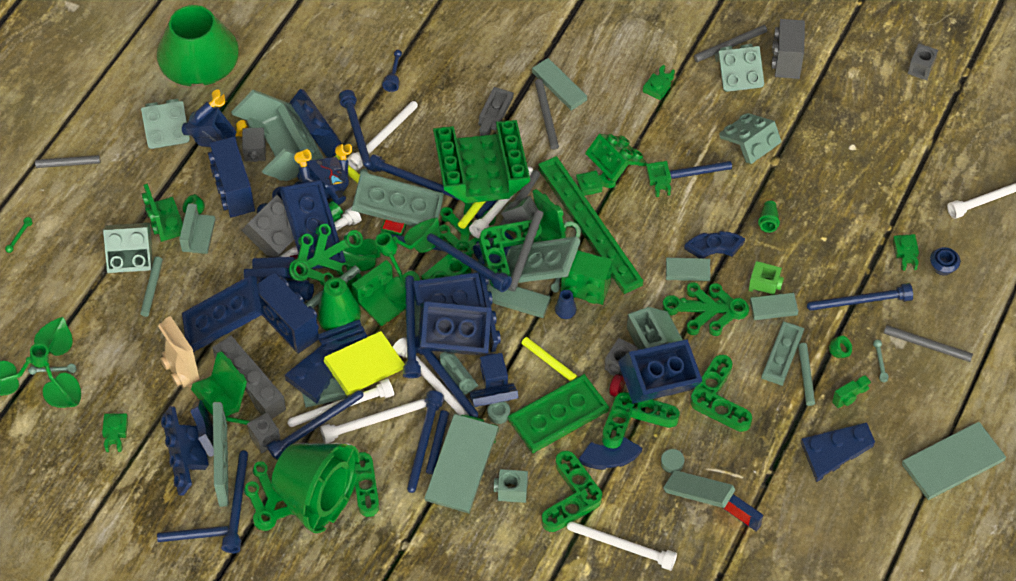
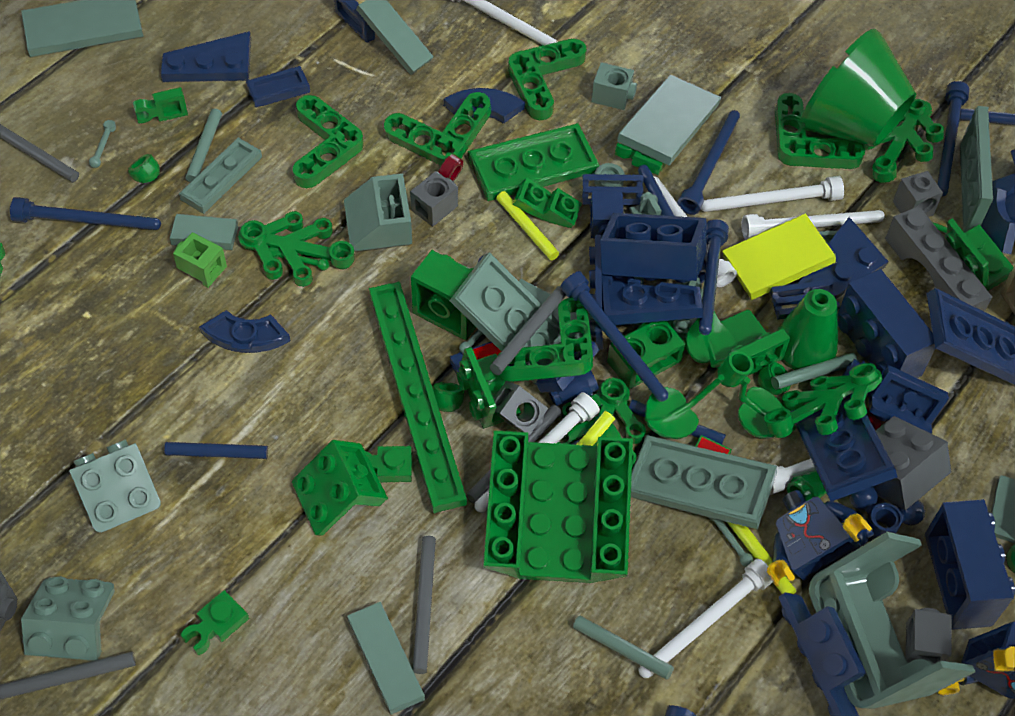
camera: 170 degrees left, 0 degrees up
dark blue piece [266,390,364,460] -> none
dark blue piece [339,90,371,168] -> none
dark blue piece [367,154,459,200] -> none
dark blue bar [426,410,449,475] -> none
dark grey hinge [478,87,514,136] -> none
dark blue brick [618,339,703,404] -> none
green plate [646,161,671,197] -> none
sand green tile [661,449,684,473] -> none
sand green tile [666,258,710,281] -> none
green cone [758,201,780,233] -> none
none -> dark blue tile [246,66,310,108]
none -> green slope [513,177,582,228]
none -> sand green bar [573,616,674,680]

